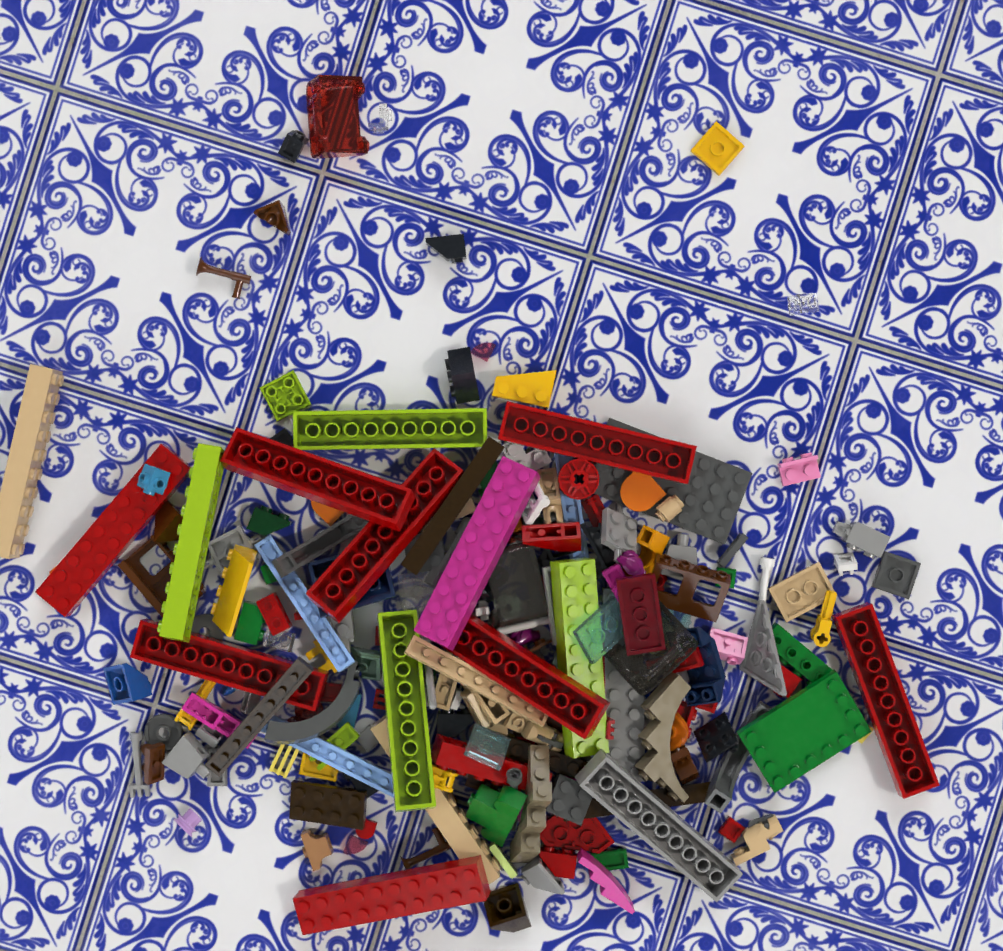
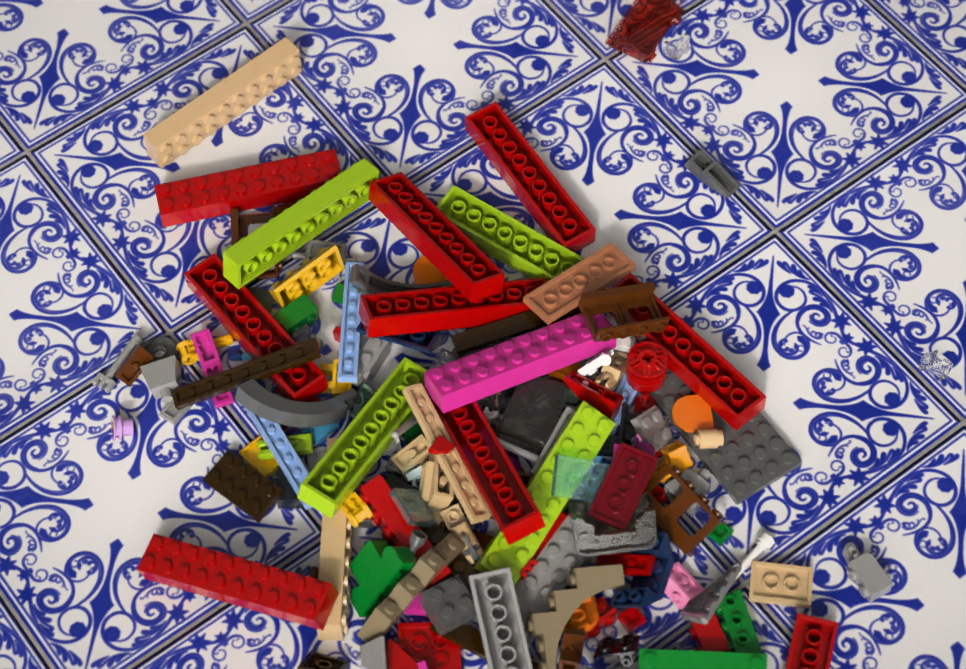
camera: 30 degrees right, 30 degrees down
blue slope [103,663,152,705] -> none
dark azure brick [137,464,171,496] -> none
light grey piece [195,724,224,748] -> none
reddish brown piece [196,256,251,299] -> none
dark green slope [246,505,293,536] -> none
reddish brown slope [254,200,291,236] -> none
red bracket [256,592,293,636] -> none
lime tile [260,370,311,422] -> none
light yellow tile [269,744,299,779] -> none
black bracket [278,130,309,163] -> none
medium nougat brick [300,829,334,871] -> none
clear pink tile [343,834,368,855] -> none
red tile [356,819,377,839] -> none
black slope [425,234,467,264] -> none
black brick [445,347,480,404] -> none
clear pink tile [471,343,496,362] -> none
yellowish green tile [489,842,518,879] -> none
yellow wedge [492,370,557,409] -> none
yellow tile [691,121,745,176] -> none
dark grey tile [717,533,748,568] -> none
bright pink bracket [777,452,821,486] -> none
yellow connector [810,590,837,647] -> none
white tile [834,553,858,576] -> none
dark grey tile [871,551,921,599] -> none
none -> red tile [428,435,456,455]
none -> red brick [465,101,596,253]
none -> nougat plate [523,242,636,325]
none -> reddish brown window [578,281,670,342]
none -> dark grey slope [684,149,741,198]

